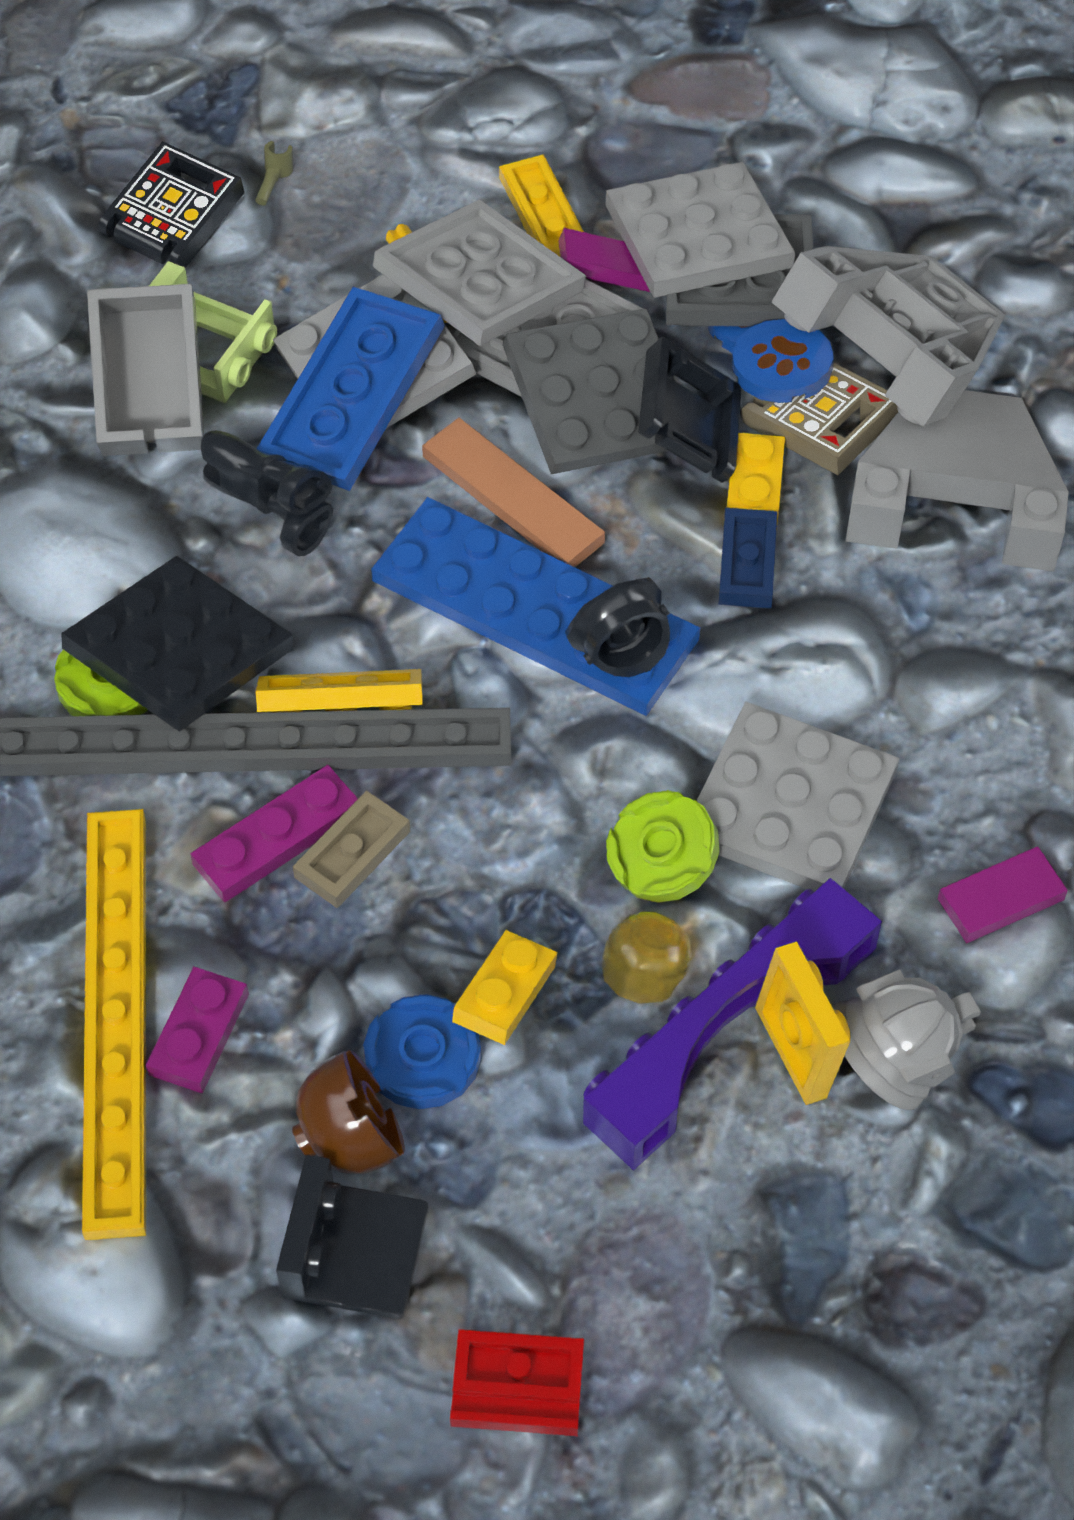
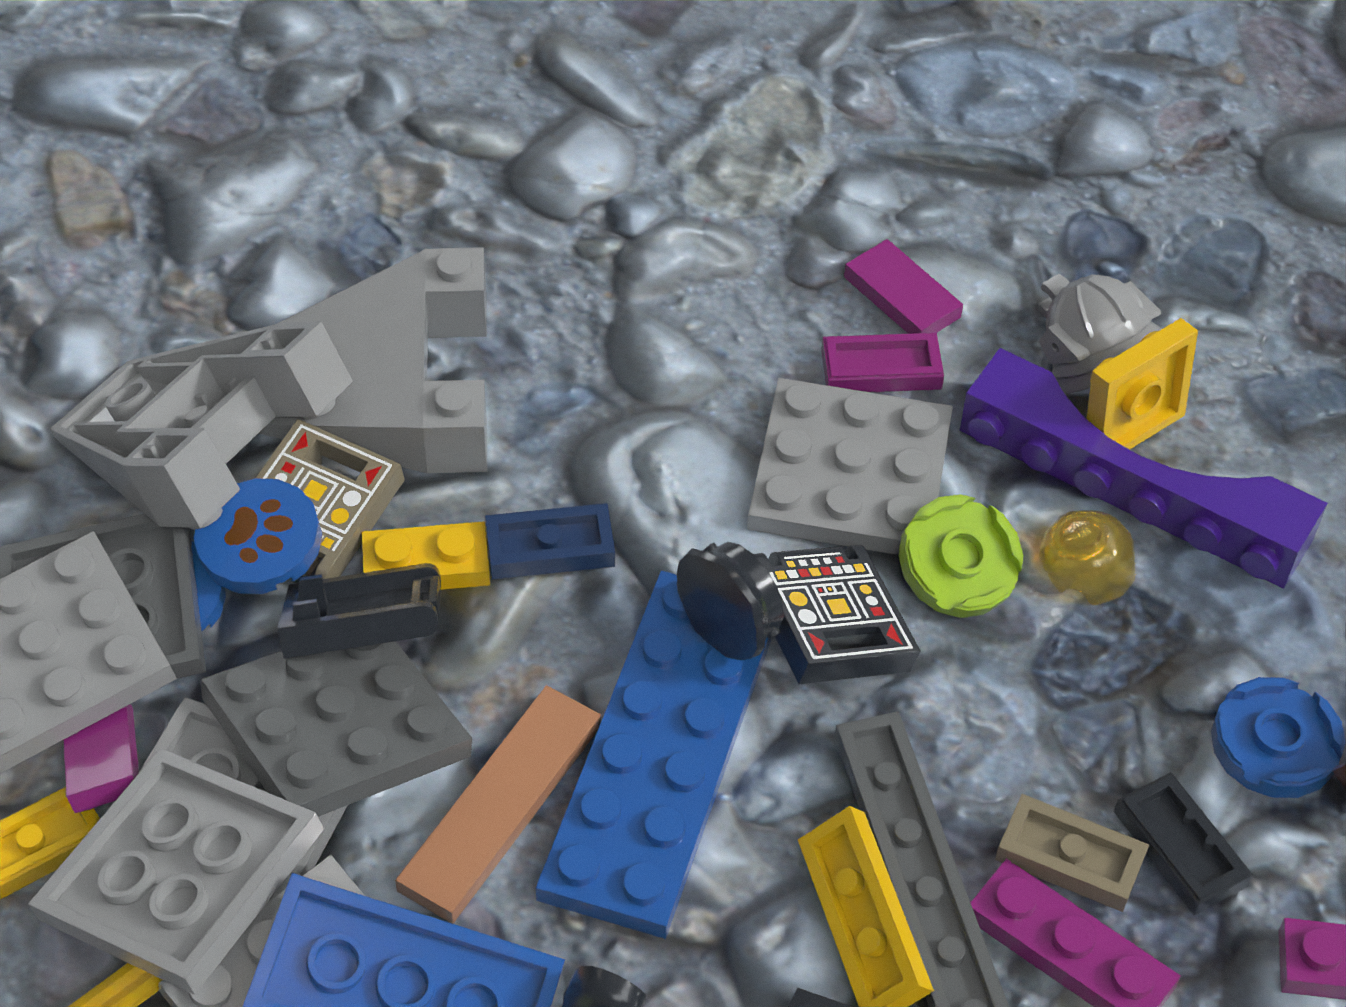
camera: 105 degrees left, 5 degrees down
yellow plate [452,930,558,1045] -> none
none -> black container [754,545,921,684]
none -> magenta tile [821,333,944,392]
none -> black plate [1114,772,1253,916]

